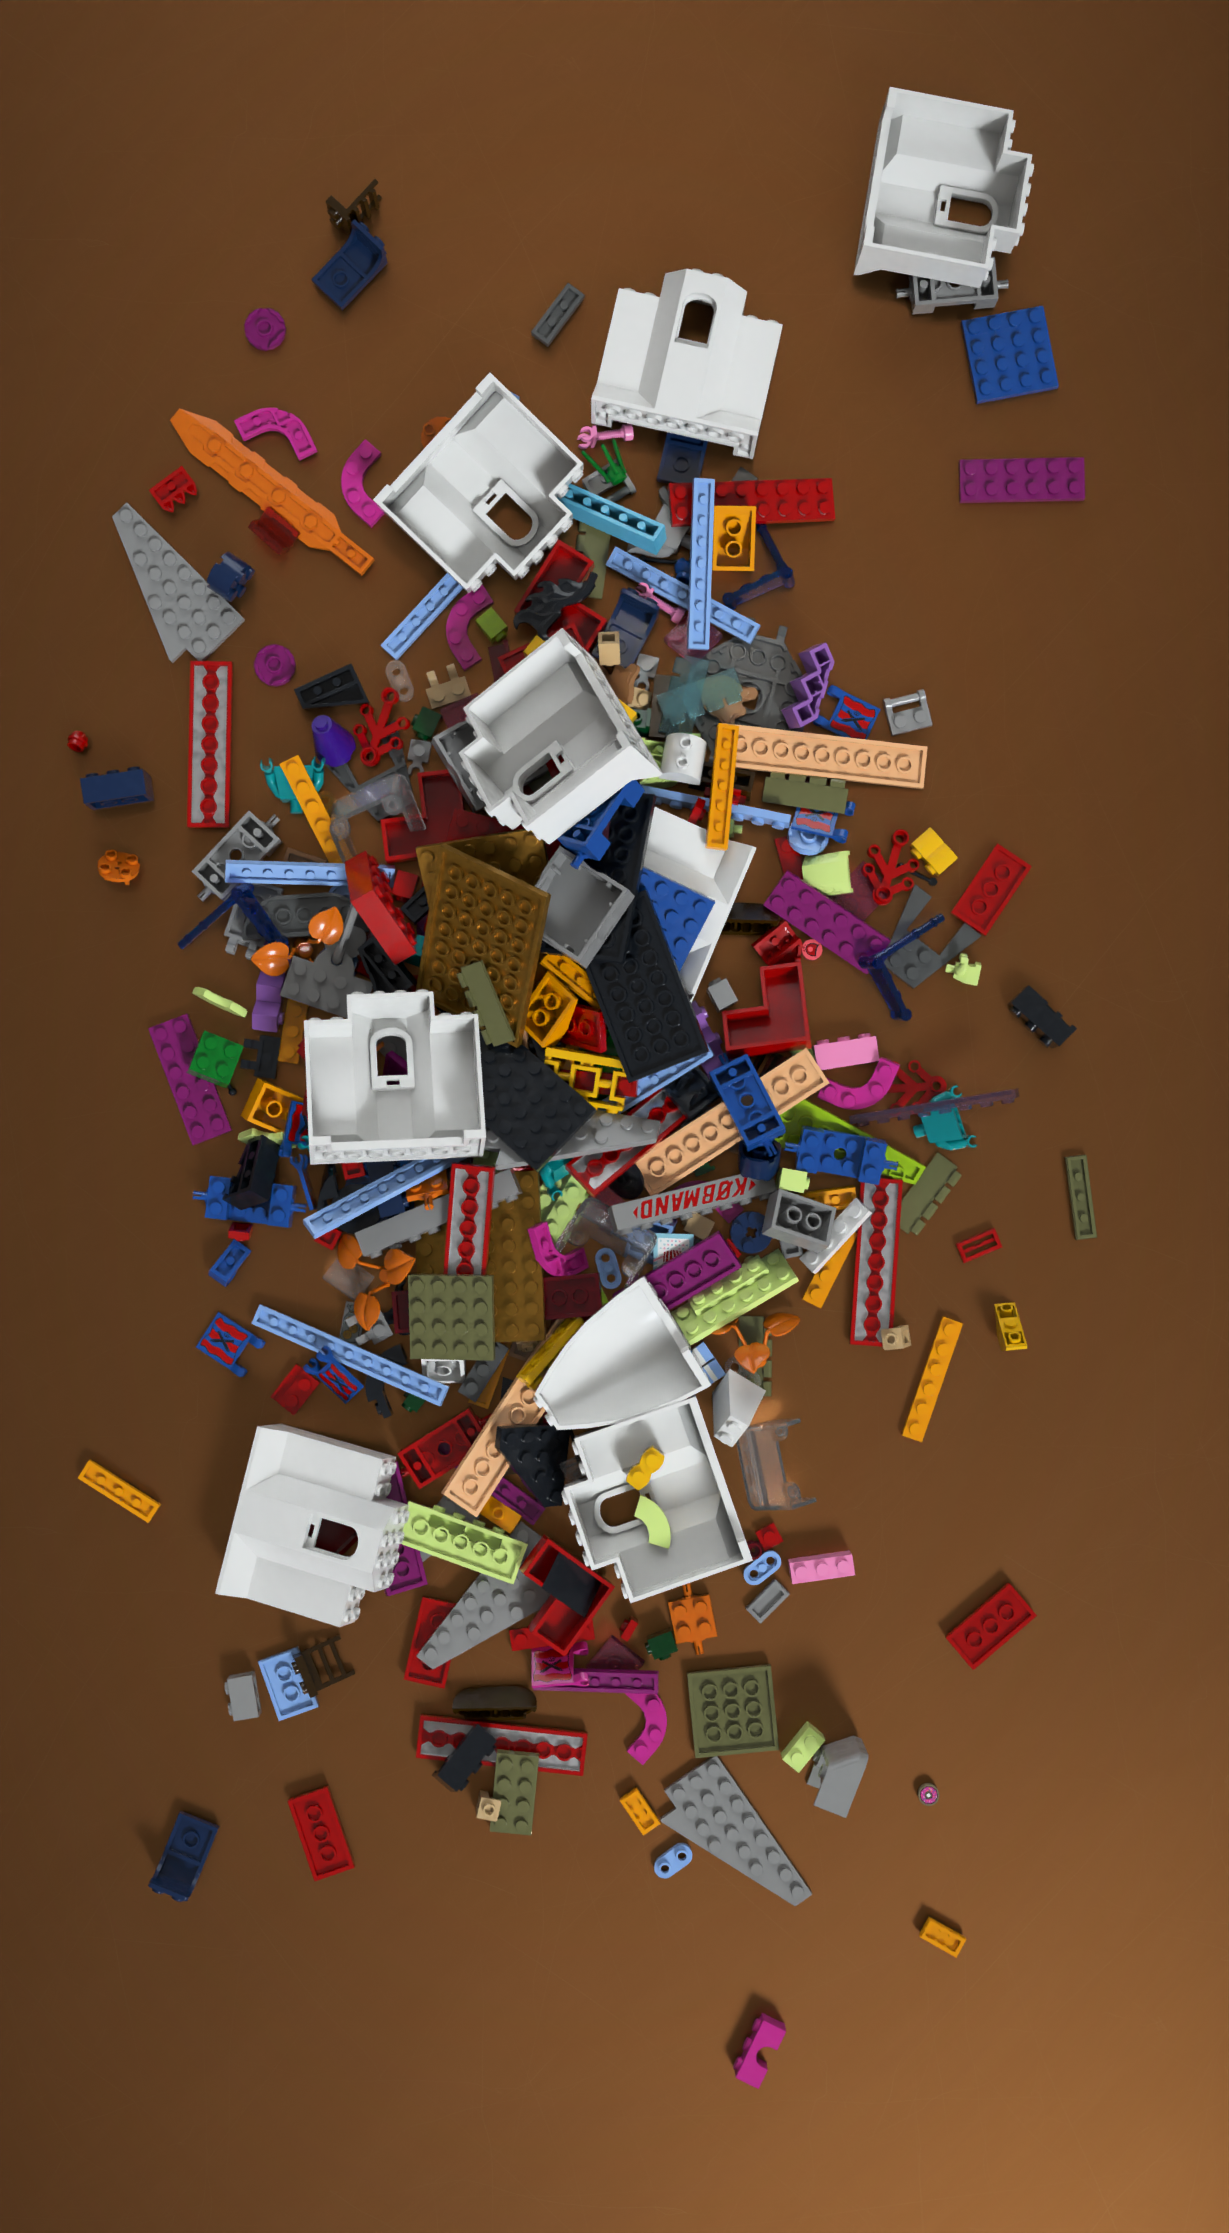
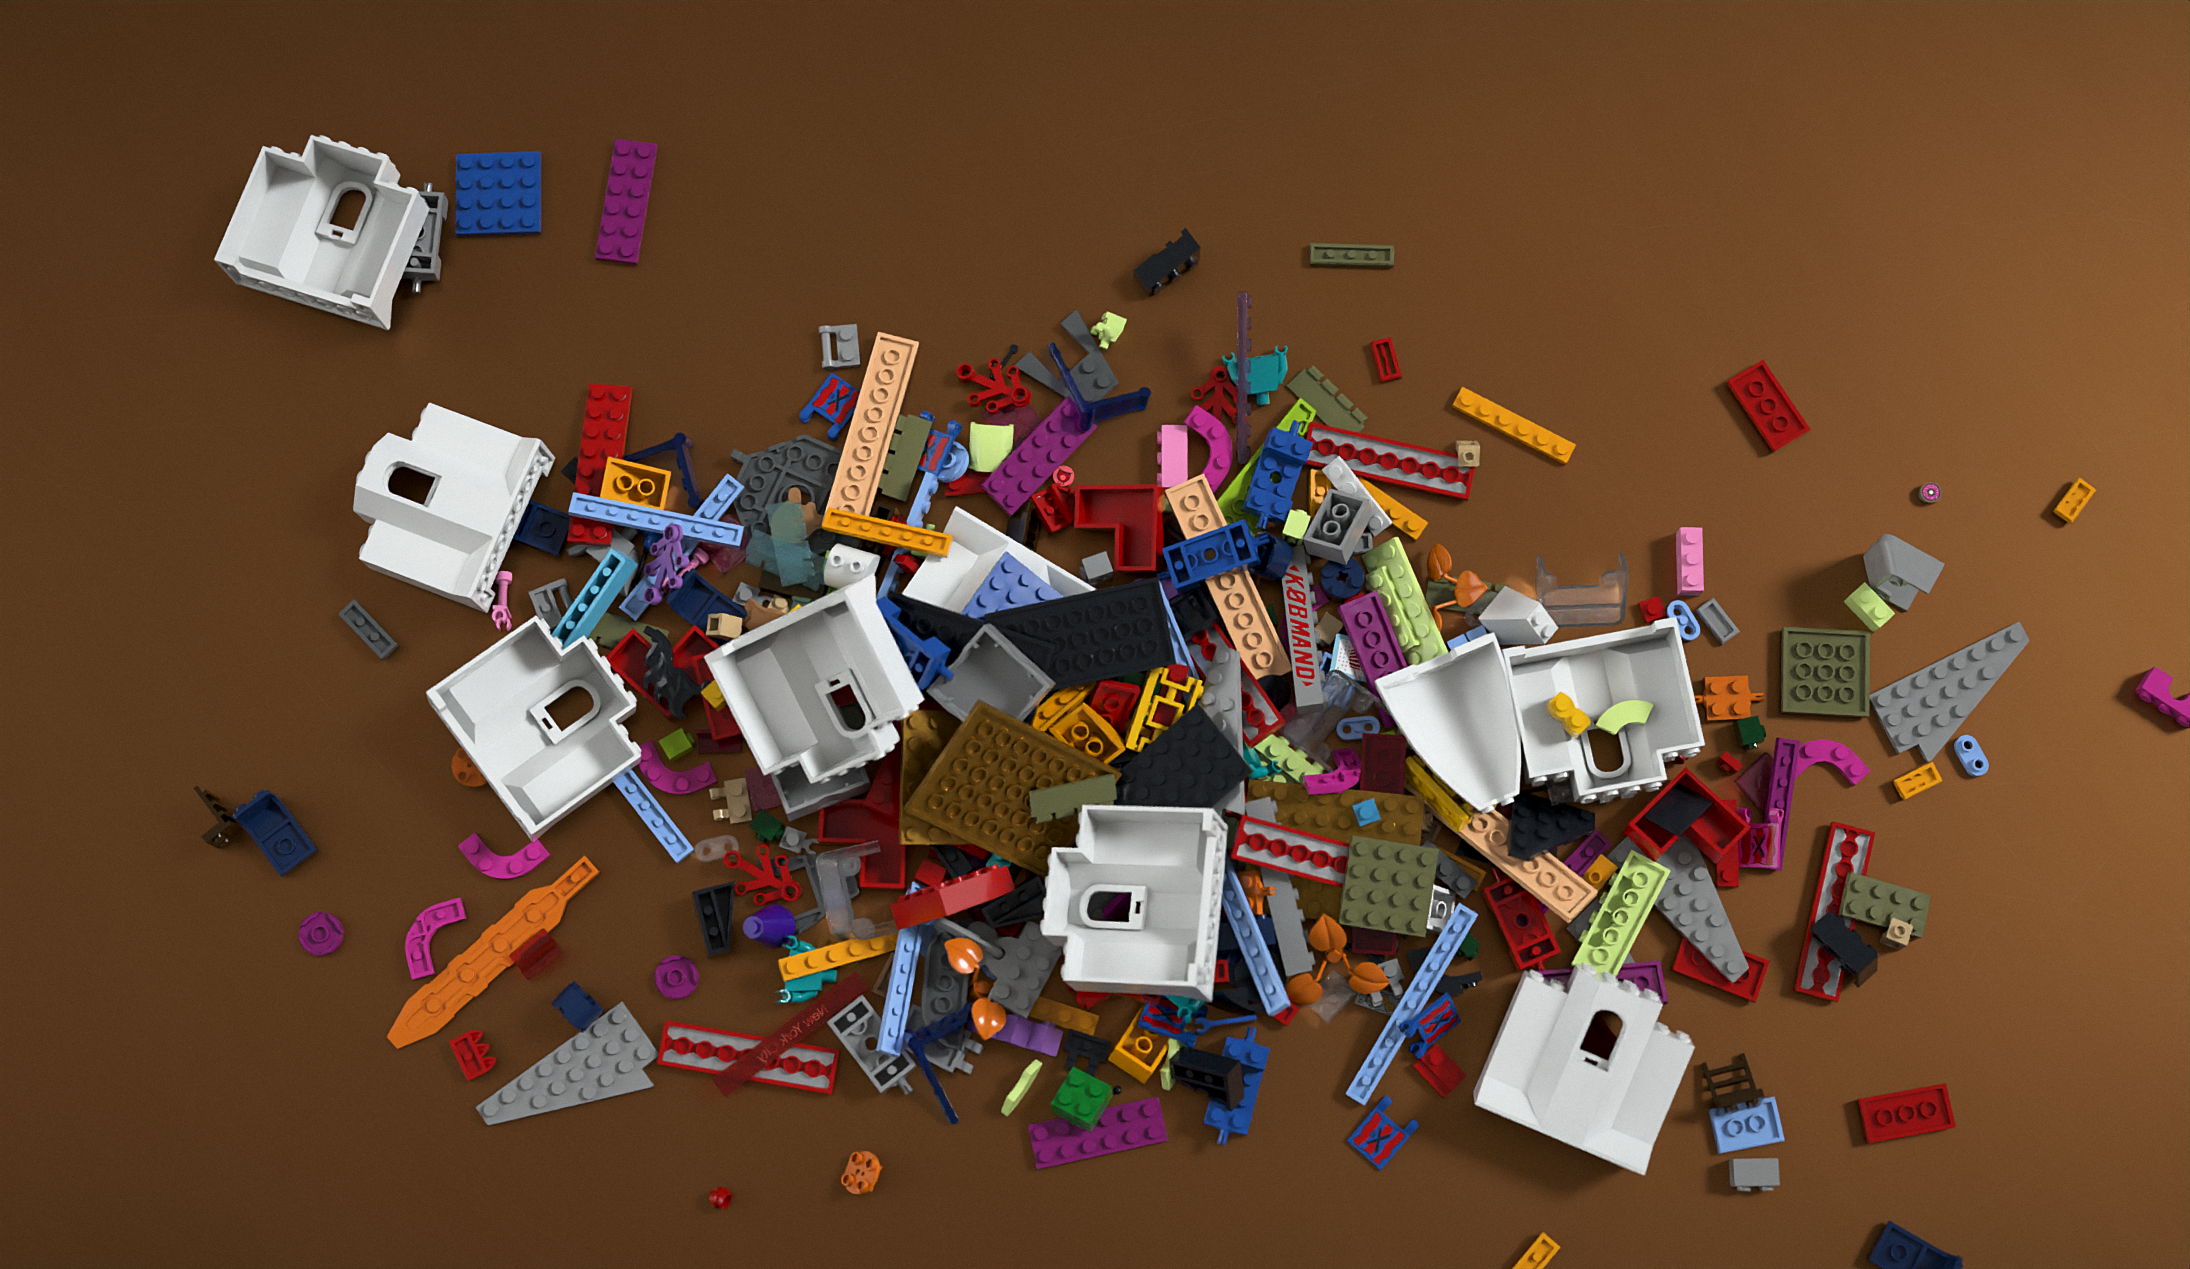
camera: 80 degrees left, 10 degrees down
dark blue brick [80,767,154,810] -> none
blue plate [208,1239,251,1287] -> none
red plate [228,1222,253,1241] -> none
dark brown brick [452,1686,537,1721] -> none
green plant [581,439,627,486] -> none
medium lavender brick [781,642,835,729] -> none
yellow brick [910,827,958,876] -> none
red plate [950,843,1032,936] -> none
yellow slope [994,1302,1027,1351] -> none
none -> medium lavender plant [644,524,689,605]
none -> clear red tile [712,971,869,1097]
none -> dark azure plate [1352,798,1381,827]

